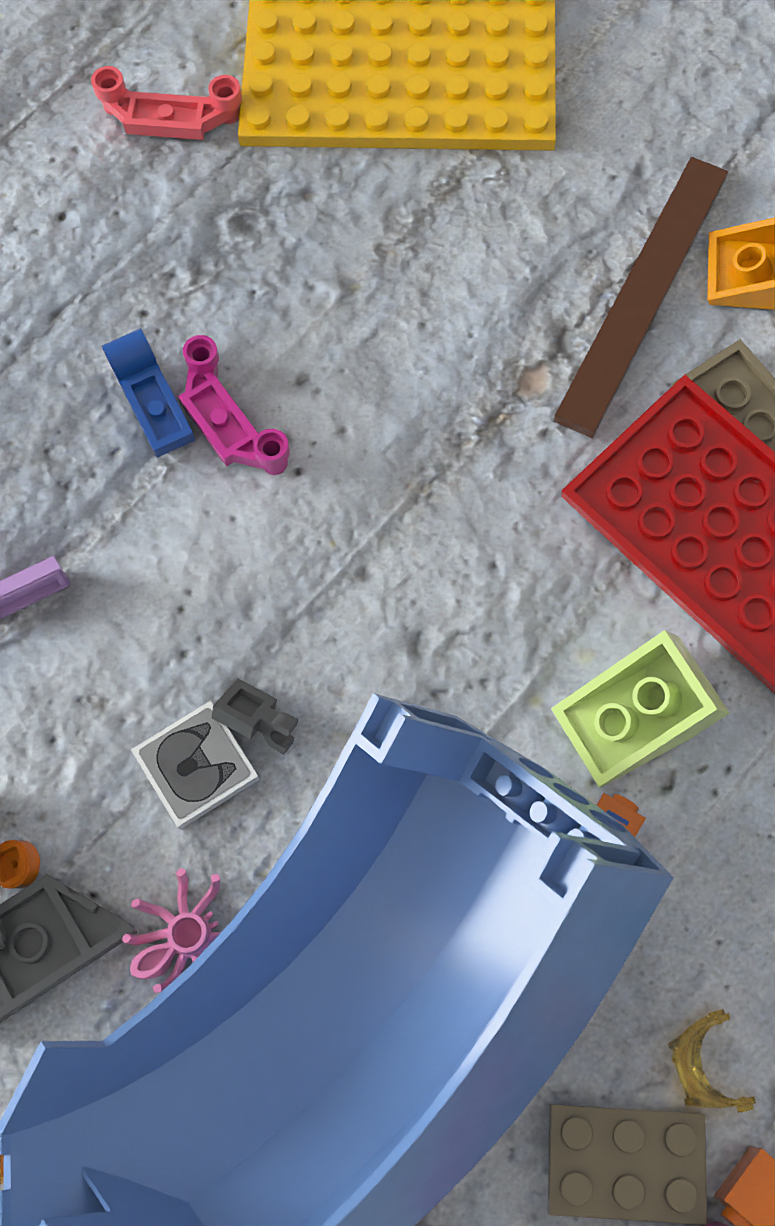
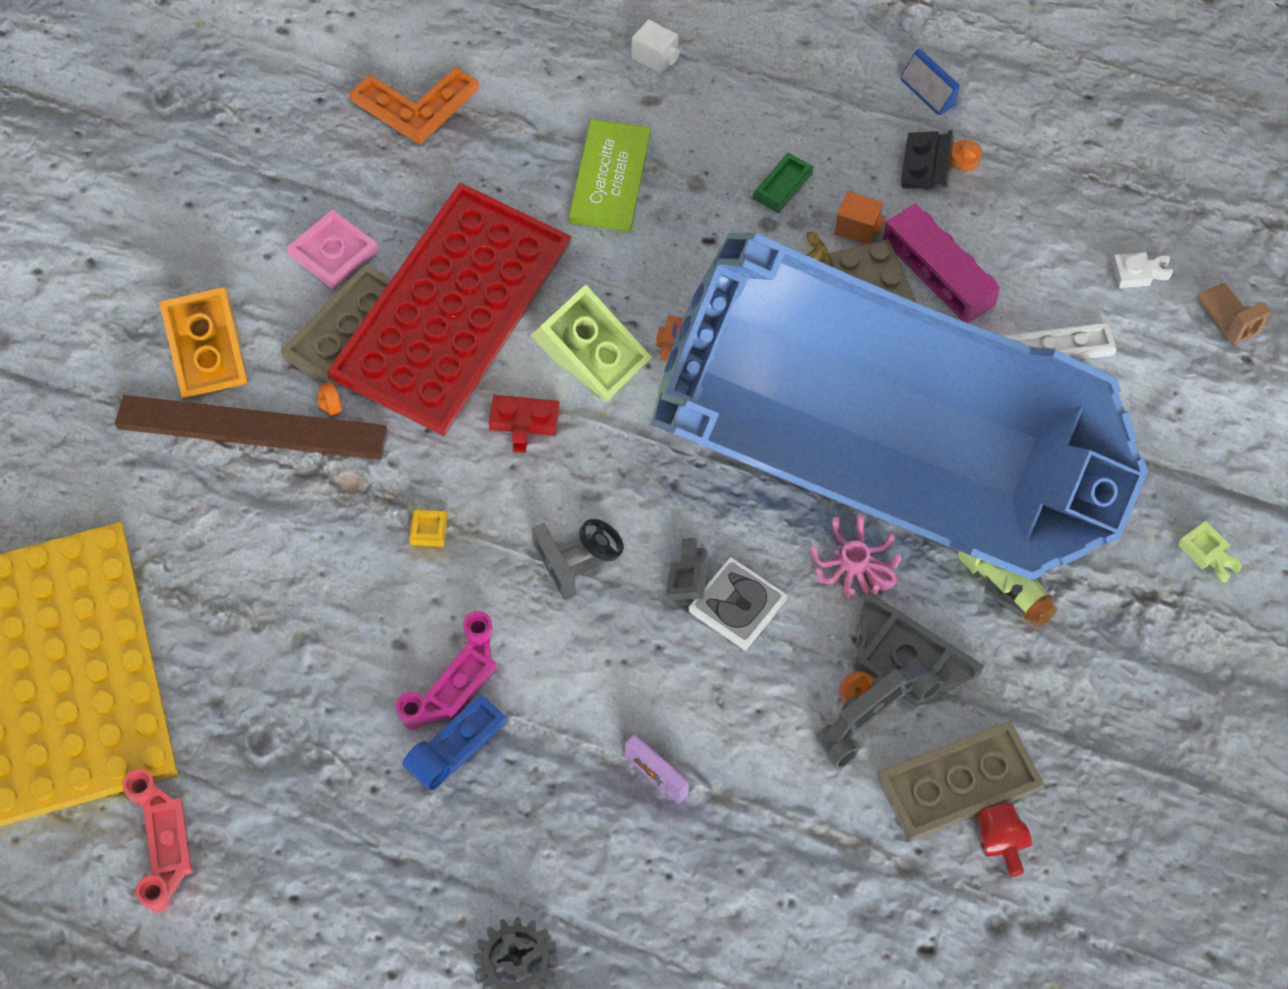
camera: 115 degrees left, 10 degrees down
none -> orange tile [316,381,342,417]
none -> yellow tile [409,509,448,547]
none -> red plate [489,395,560,453]
none -> flat silver piece [532,519,624,600]

